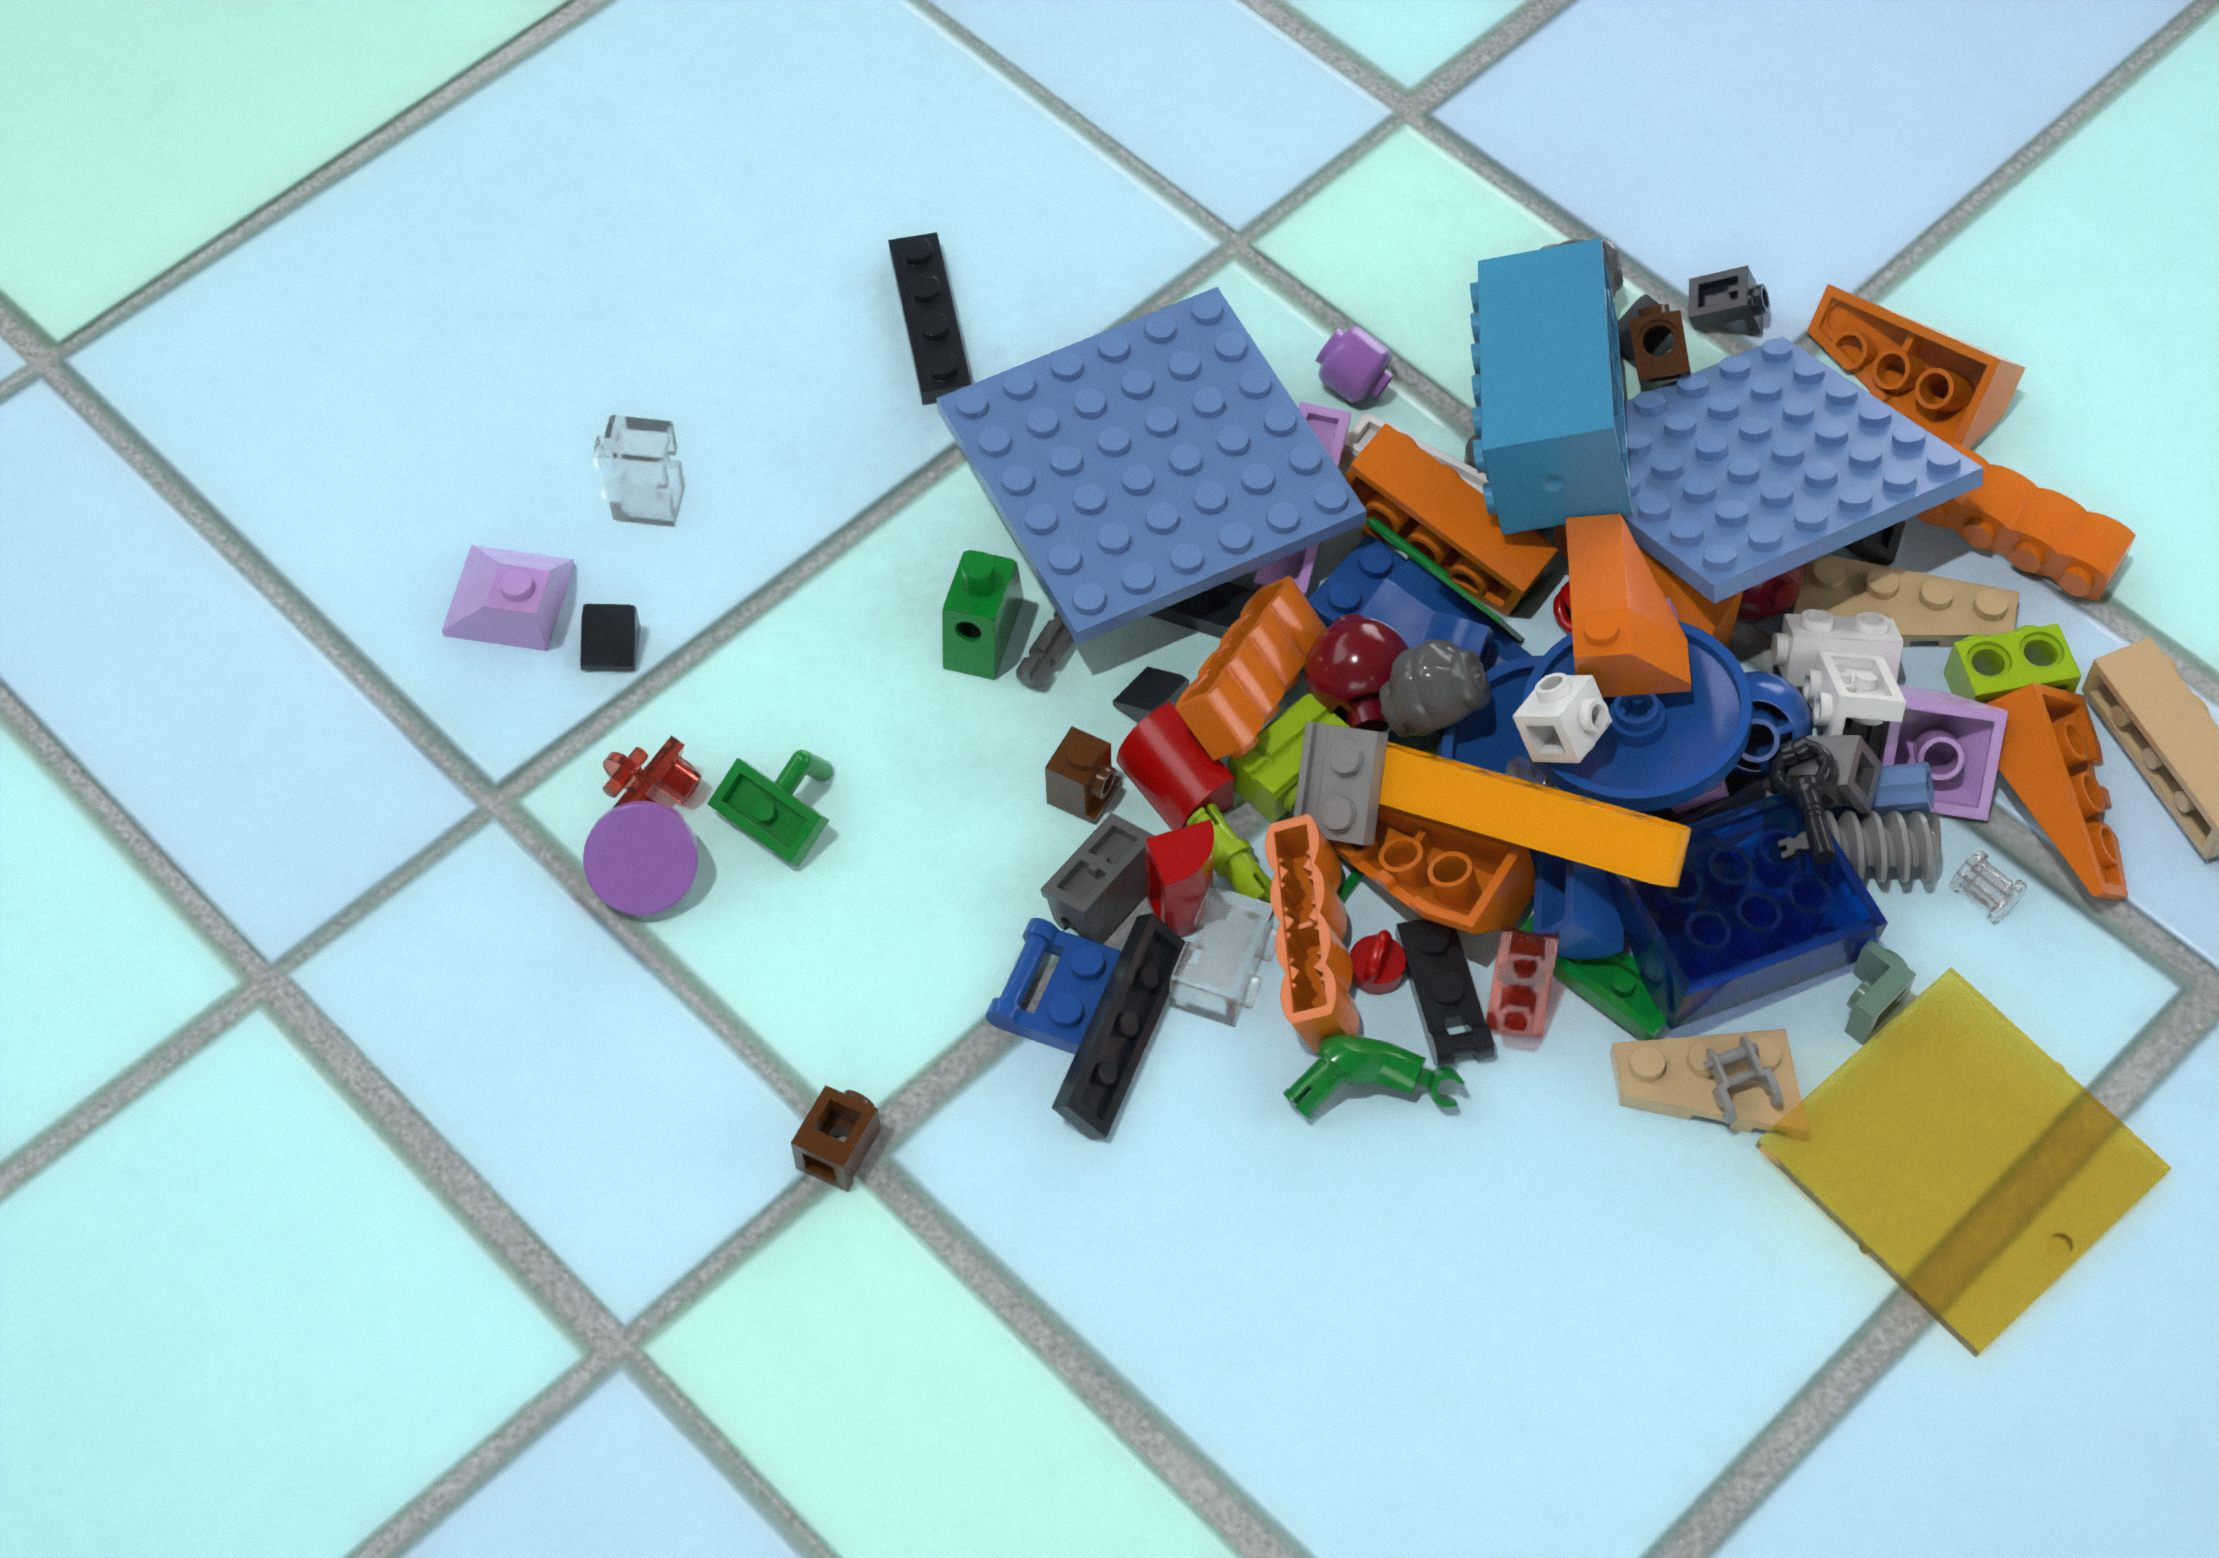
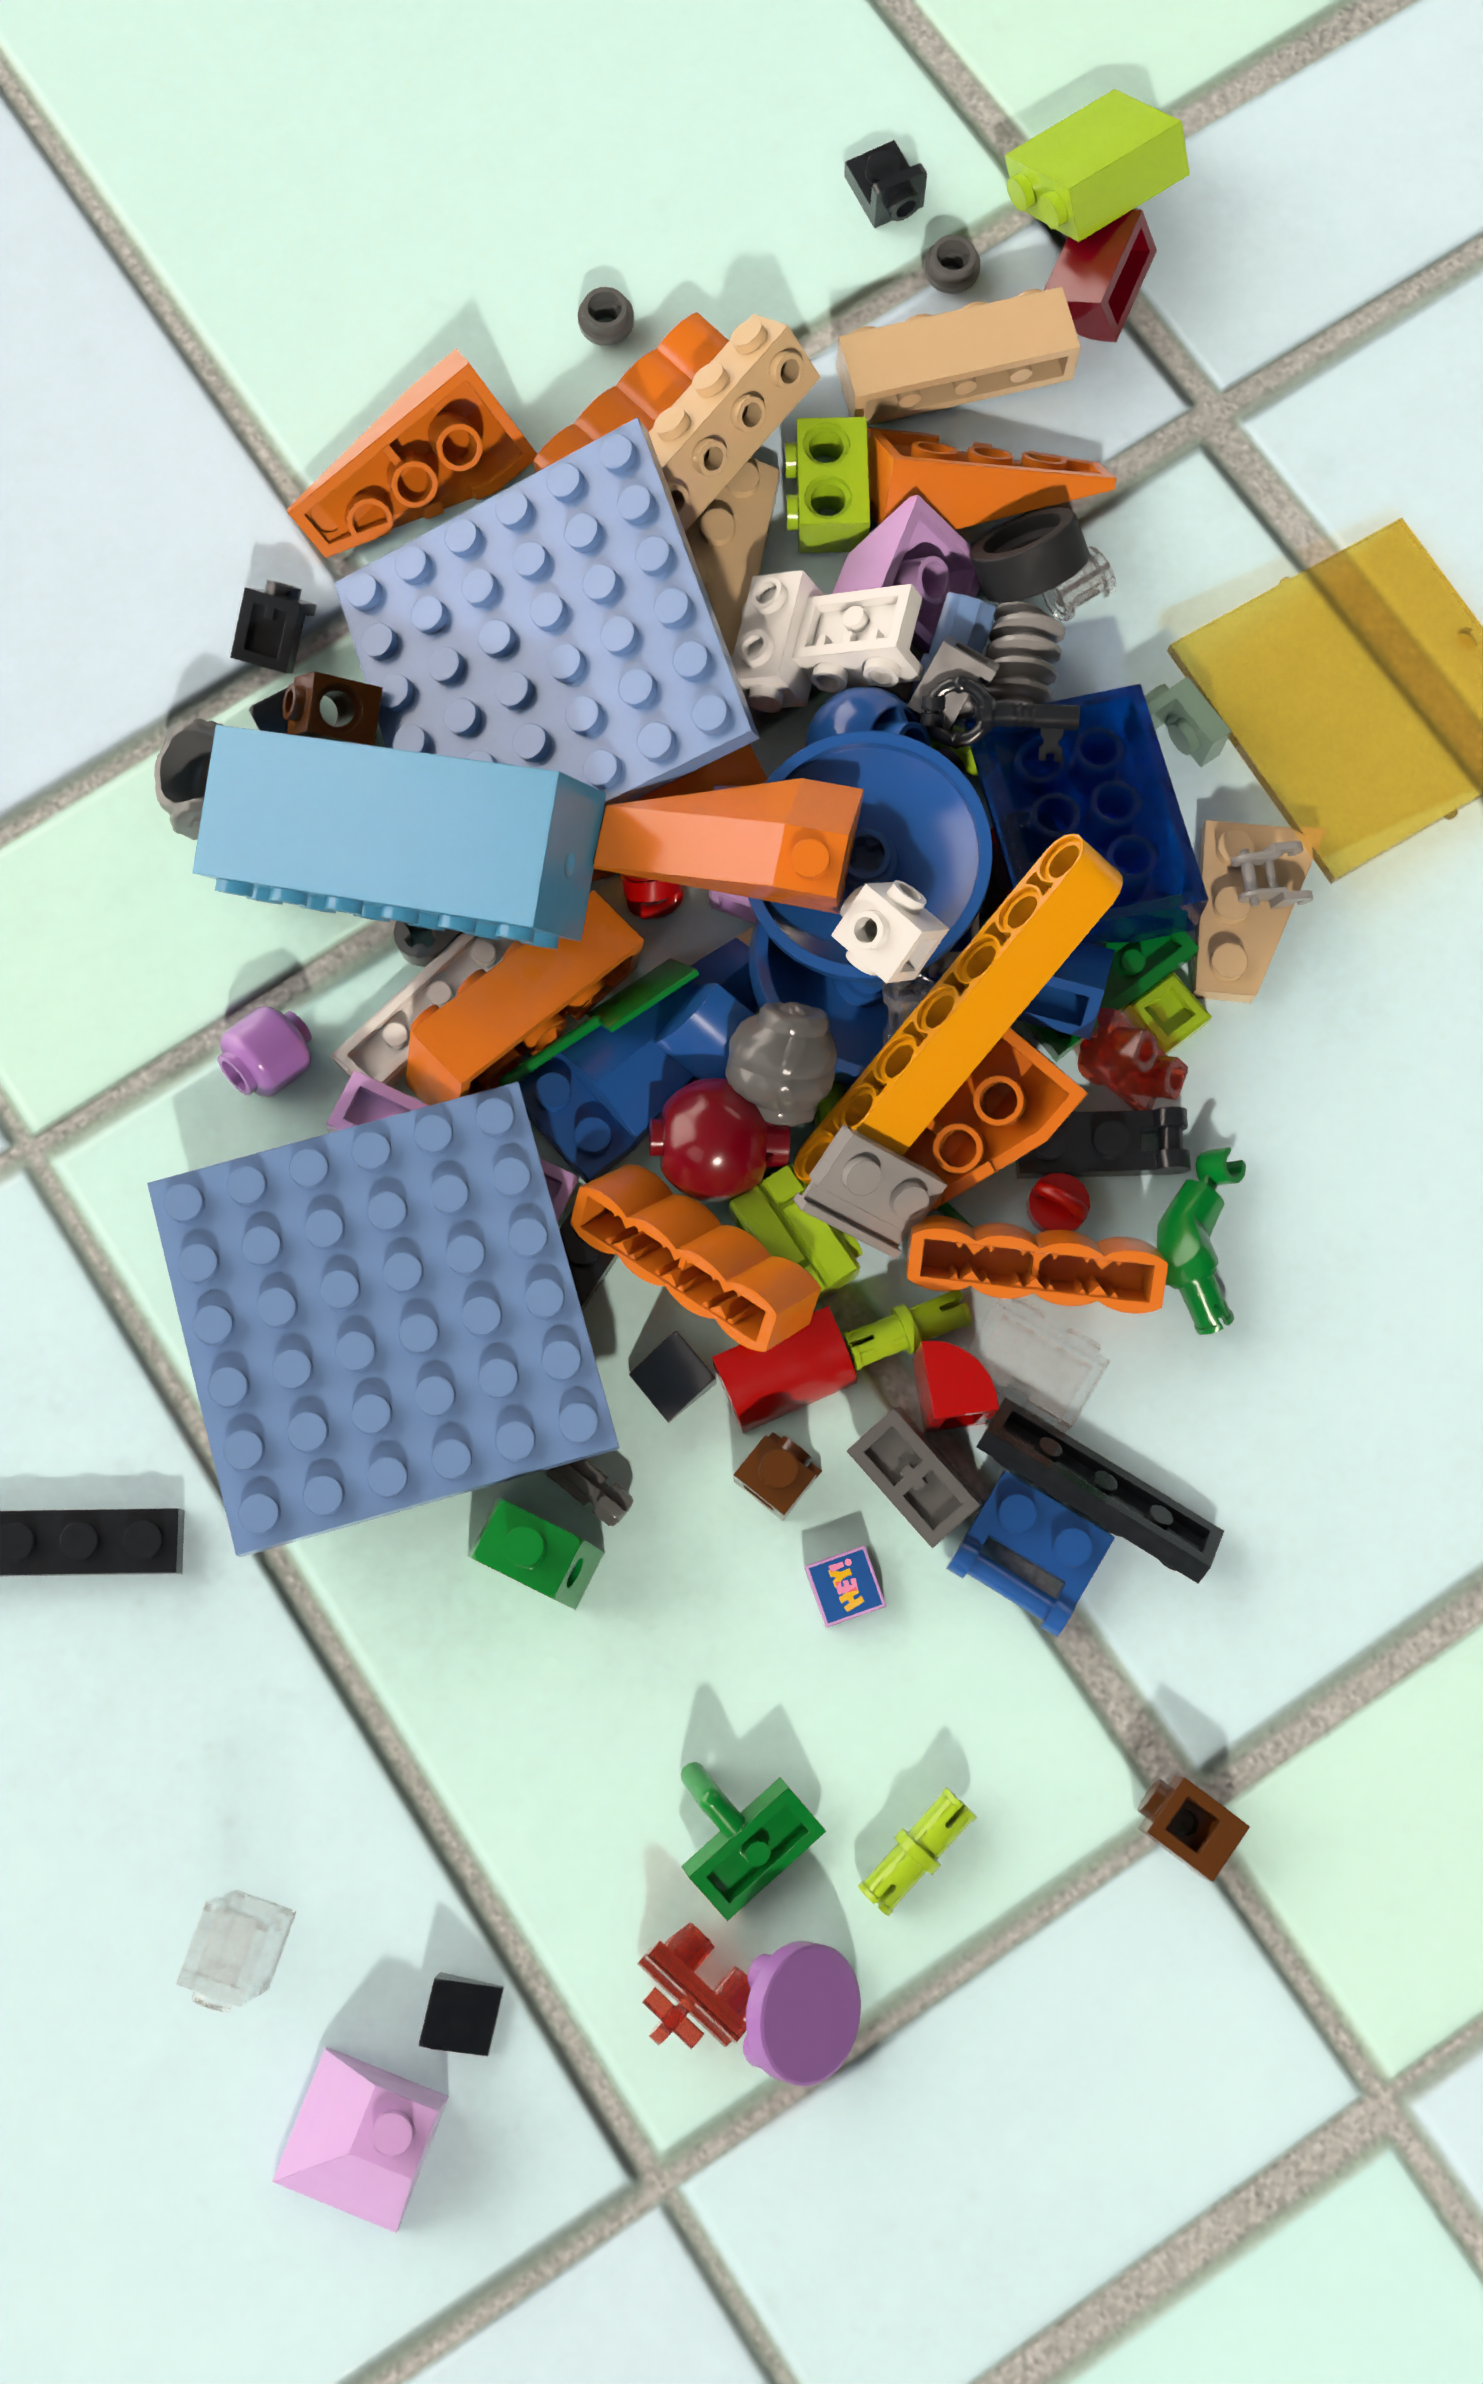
camera: 80 degrees left, 20 degrees up
none -> dark grey plate [577,287,634,346]
none -> tan brick [649,314,821,532]
none -> blue tile [804,1545,886,1628]
none -> lime pin [858,1787,977,1916]
none -> black tyre [970,507,1090,603]
none -> lime tile [1124,972,1212,1058]

